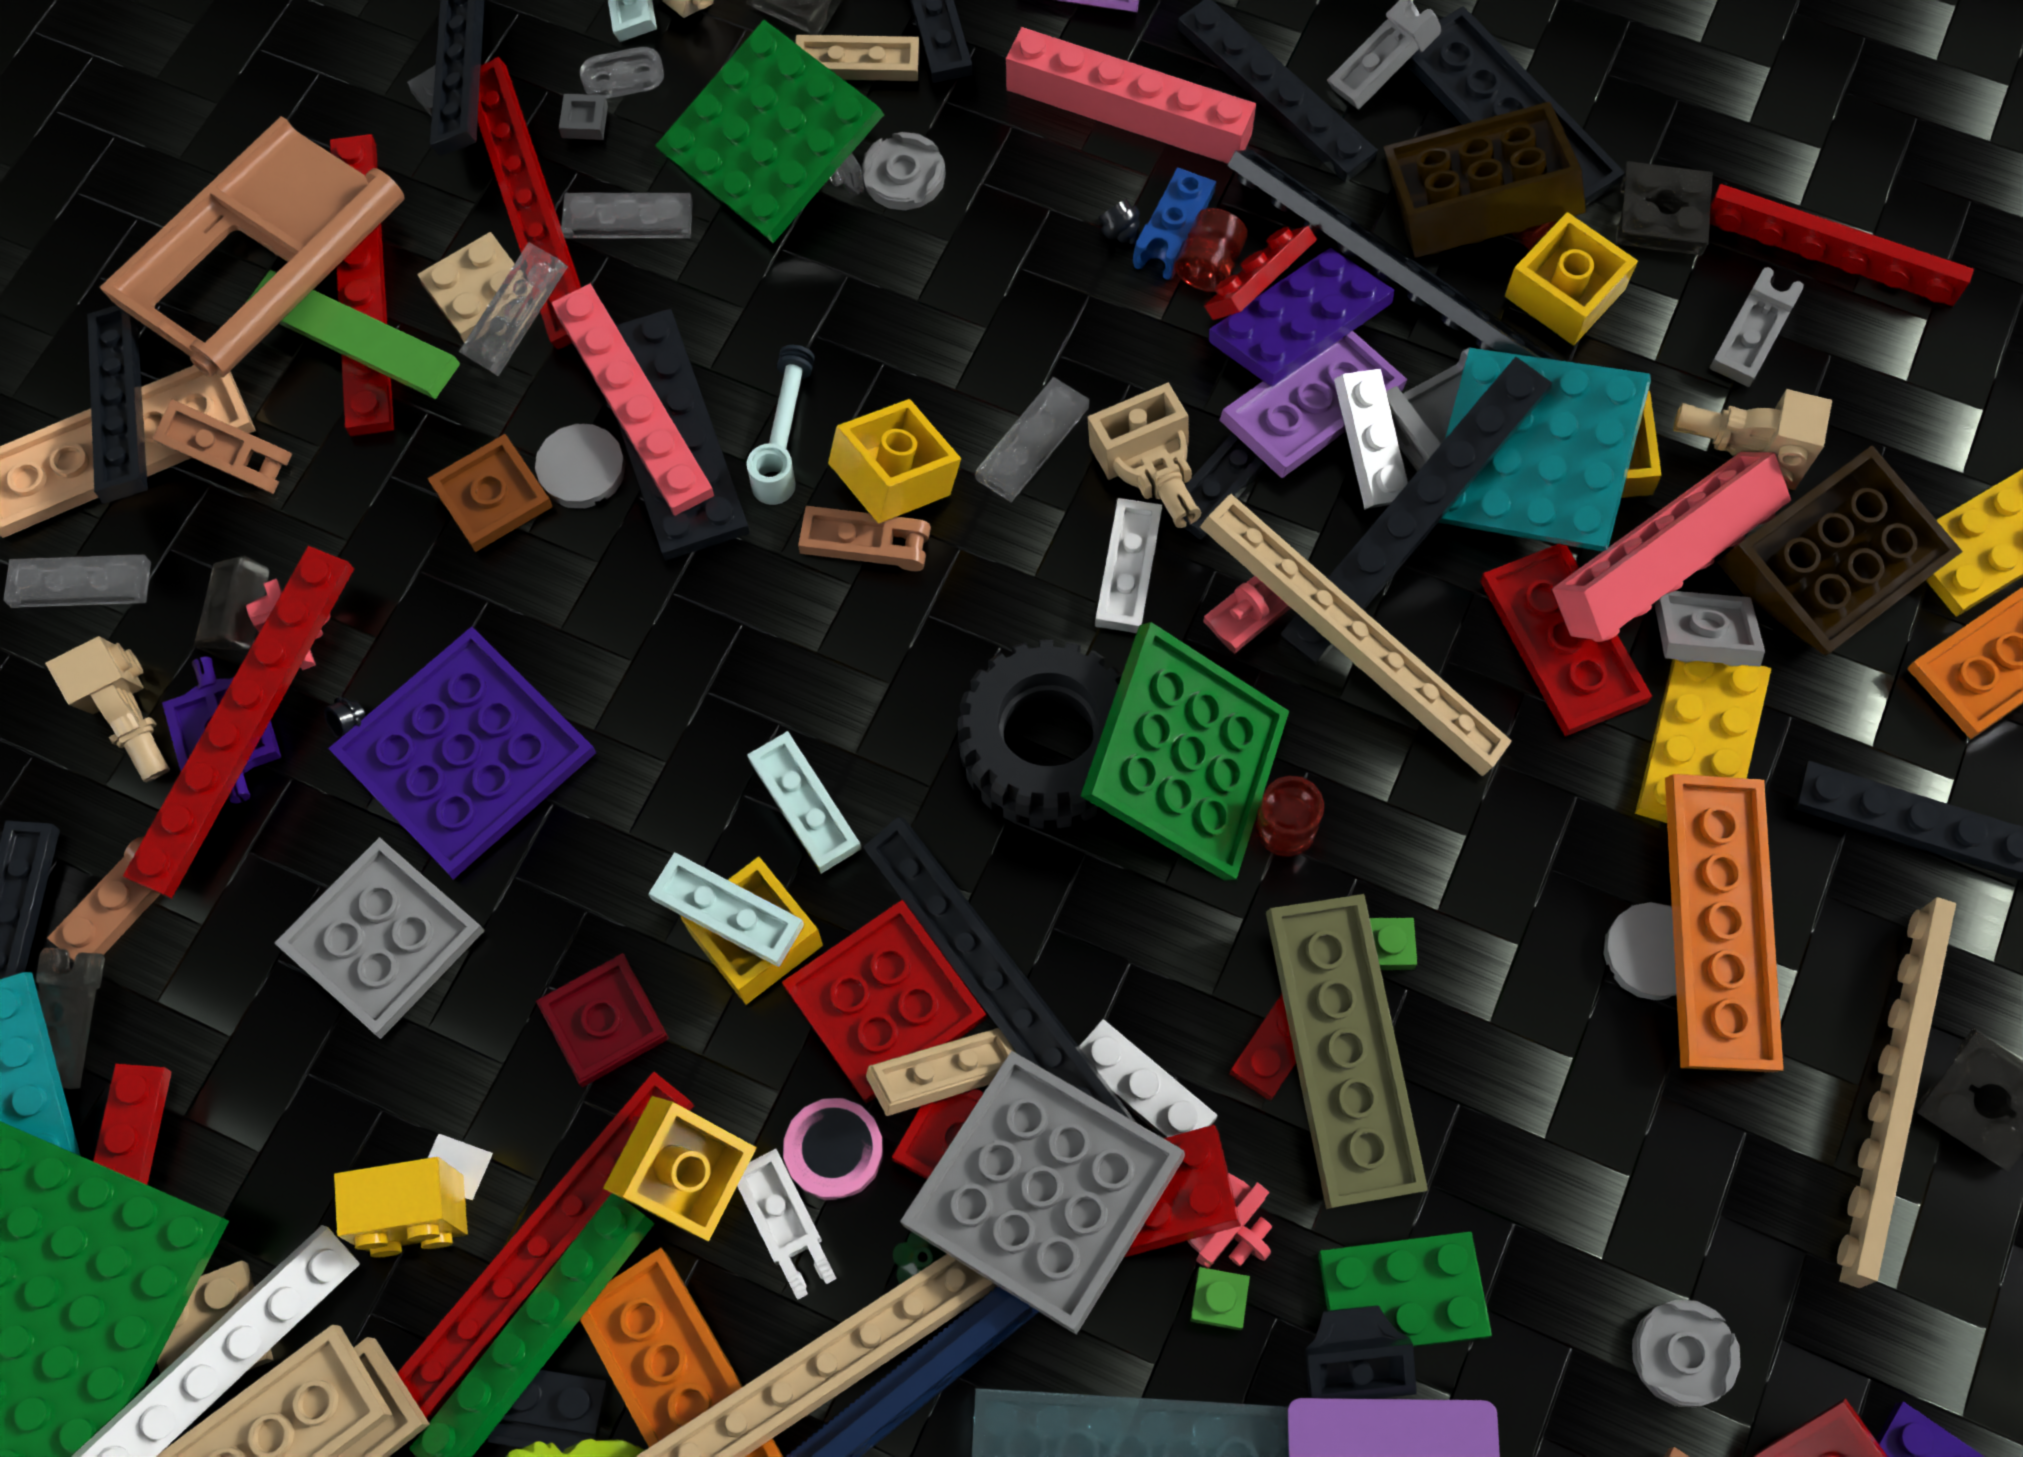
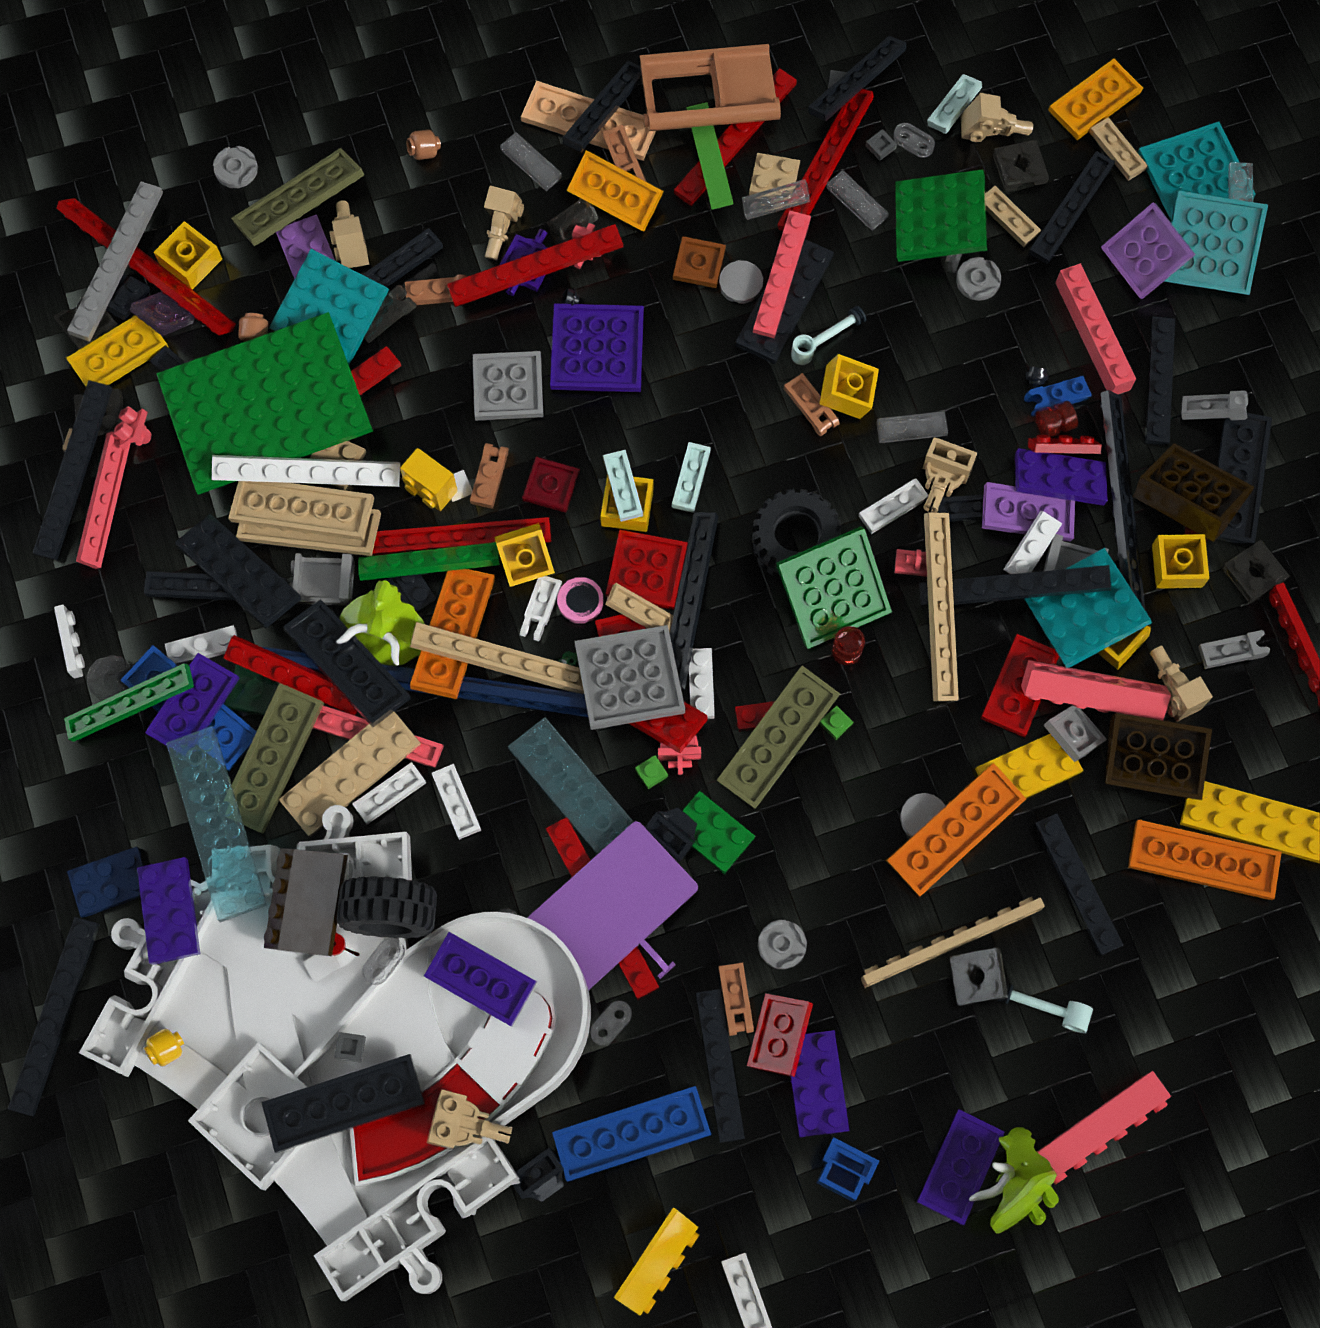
camera: 45 degrees right, 5 degrees up
none -> nougat plate [470,443,509,509]
none -> light orange plate [567,150,664,231]

